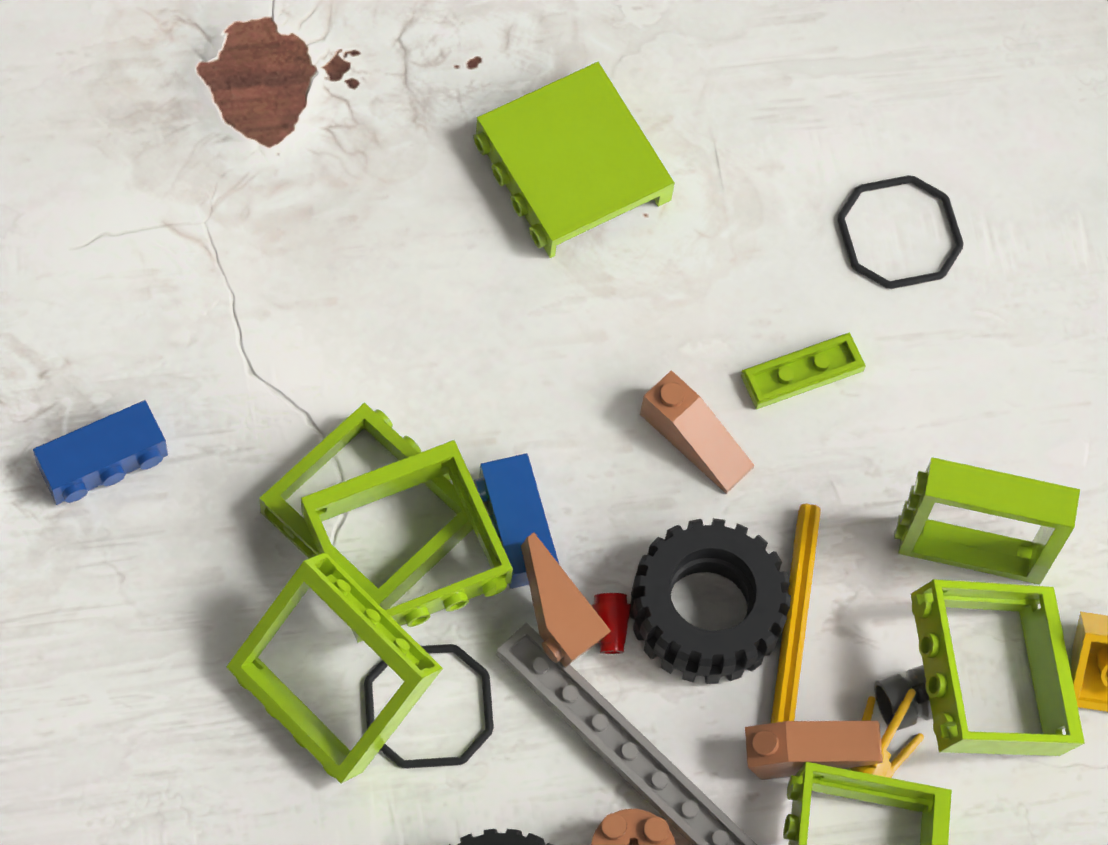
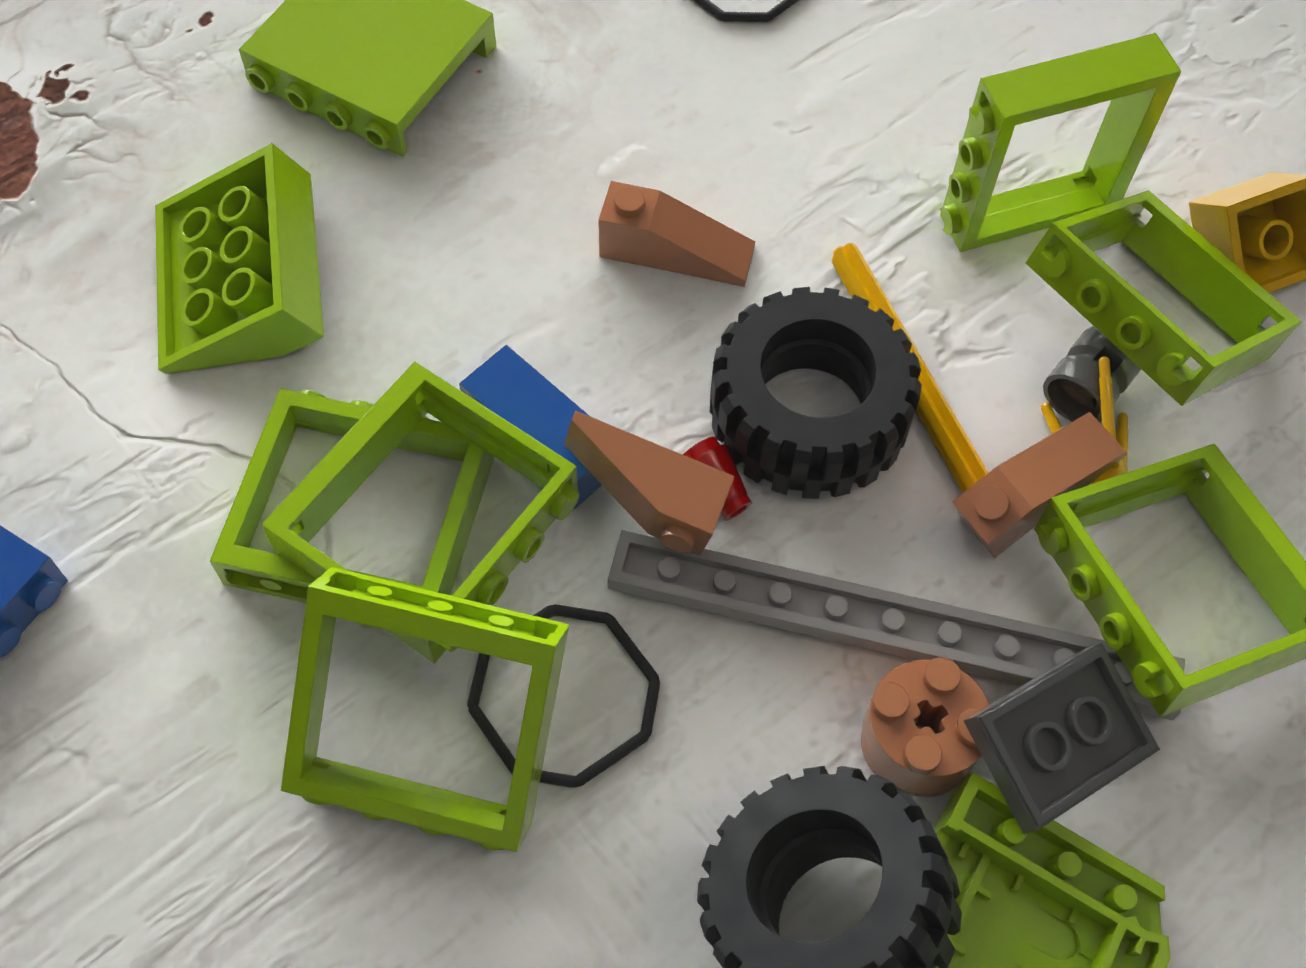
camera: 25 degrees left, 5 degrees down
lime tile [741,332,866,410] -> none
none -> lime slope [155,143,324,374]

